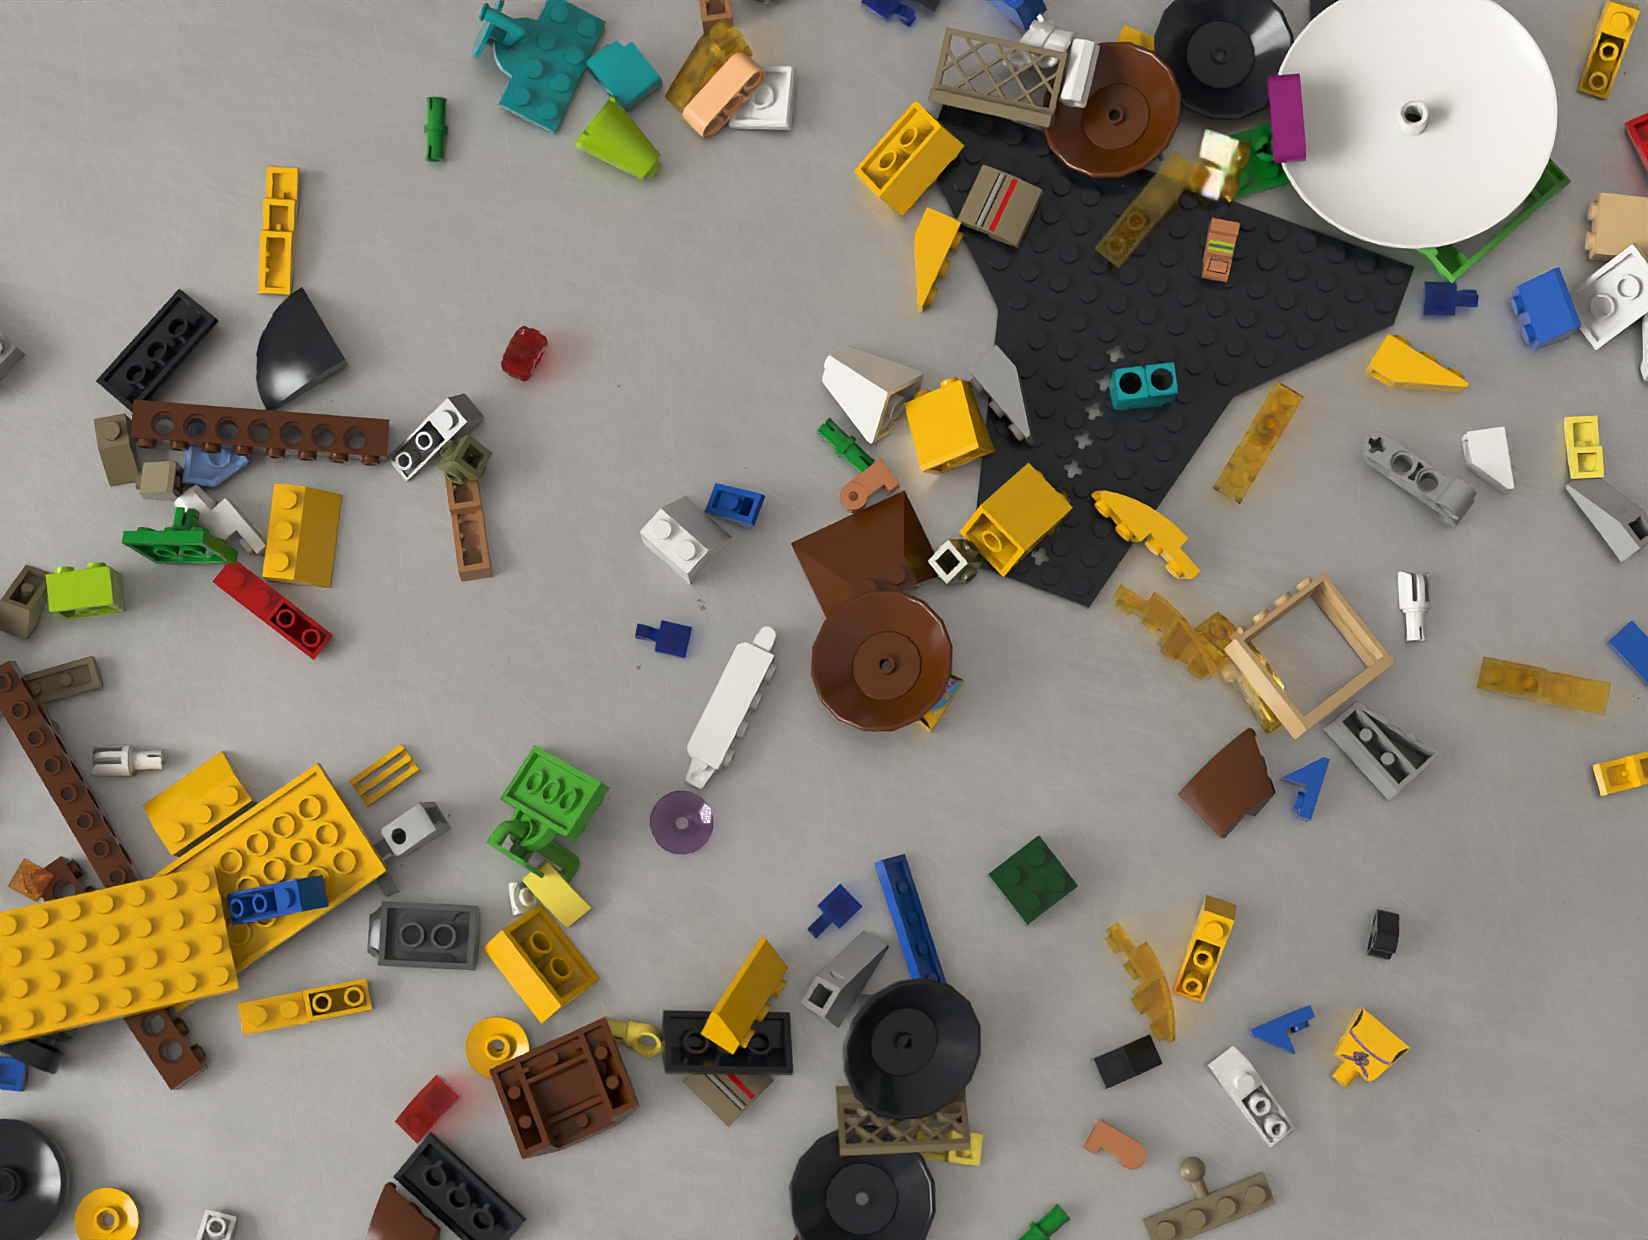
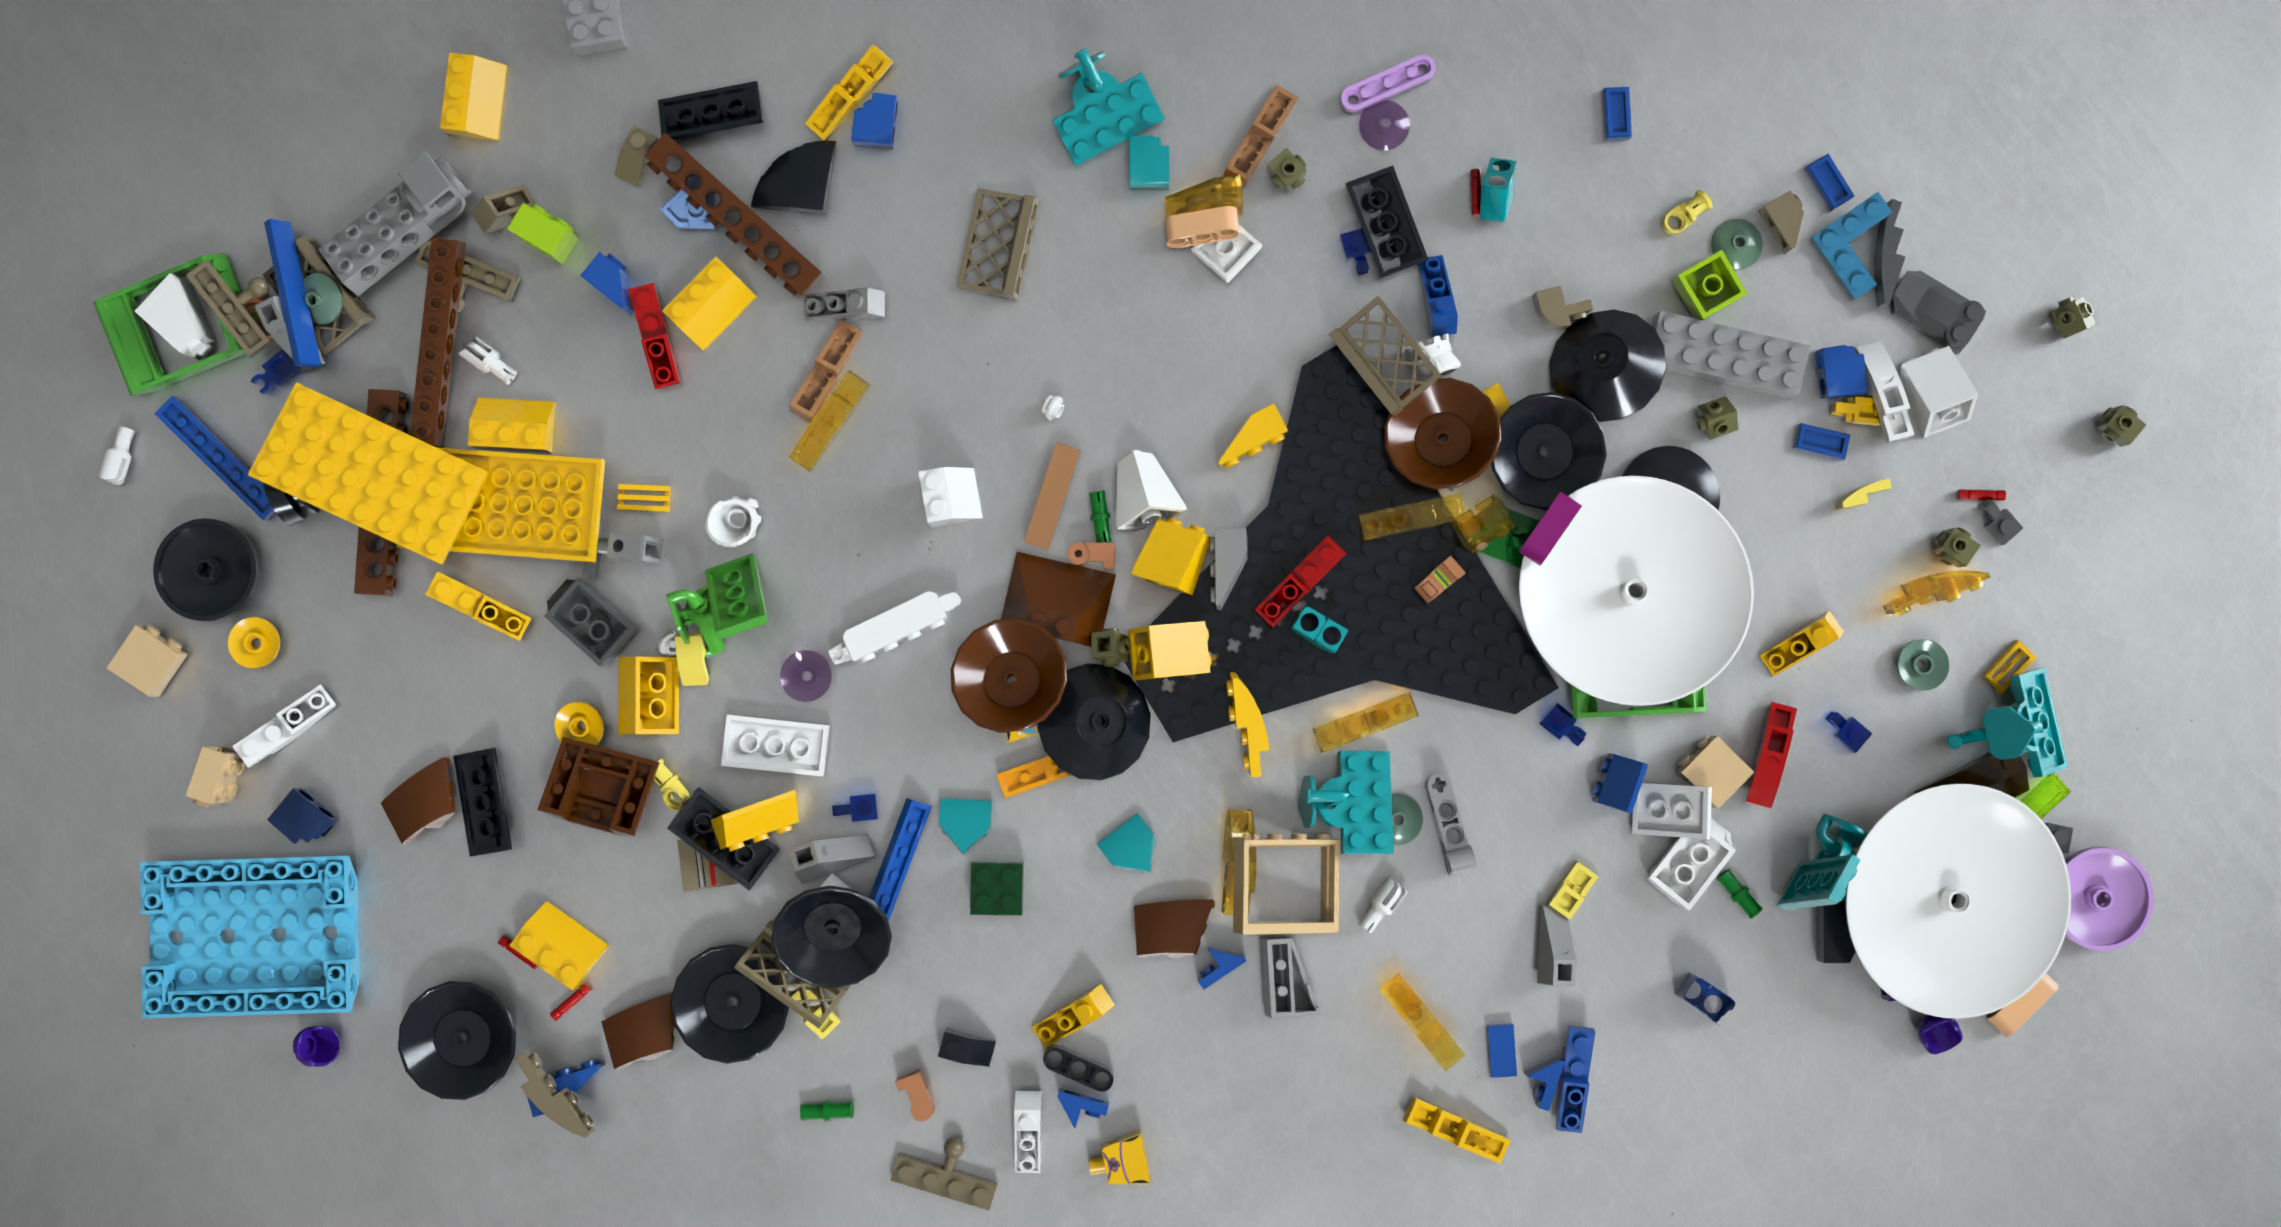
camera: 35 degrees right, 5 degrees up
clear orange tile [8,858,54,902] -> none
green plate [121,507,238,564] -> none
dark tan slope [136,461,184,502] -> none
white plate [174,485,267,556] -> none
blue slope [227,875,329,926] -> none
clear red slope [395,1075,463,1144] -> none
green pin [424,97,448,162] -> none
olive brick [437,435,492,484] -> none
clear red gear [501,326,548,382] -> none
lime cone [573,96,661,180] -> none
clear blue plate [635,620,692,659] -> none
blue slope [705,483,765,530] -> none
yellow slope [854,100,964,216] -> none
dark tan slope [957,165,1044,247] -> none
white axle [1058,39,1100,108] -> none
clear yellow slope [1104,922,1175,1044] -> none
clear yellow slope [1112,584,1216,680] -> none
yellow slope [1365,334,1469,393] -> none
black piece [1367,909,1399,960] -> none
white slope [1462,426,1518,494] -> none
none -> blue slope [580,252,634,316]
none -> white hair [705,496,761,548]
none -> white plate [721,715,830,777]
none -> clear yellow slope [789,370,871,472]
none -> blue piece [851,93,898,149]
none -> teal slope [939,798,992,855]
none -> dark tan fence [957,188,1040,301]
none -> light orange hinge [996,756,1070,798]
none -> medium nougat slope [1024,442,1081,550]
none -> black dish [1037,663,1151,781]
none -> white plate [1042,395,1064,421]
none -> black beam [1043,1044,1114,1092]
none -> teal slope [1097,813,1156,873]
none -> red slope [1255,535,1346,628]
none -> teal plate [1298,751,1394,855]
none -> sand green dish [1391,794,1423,845]

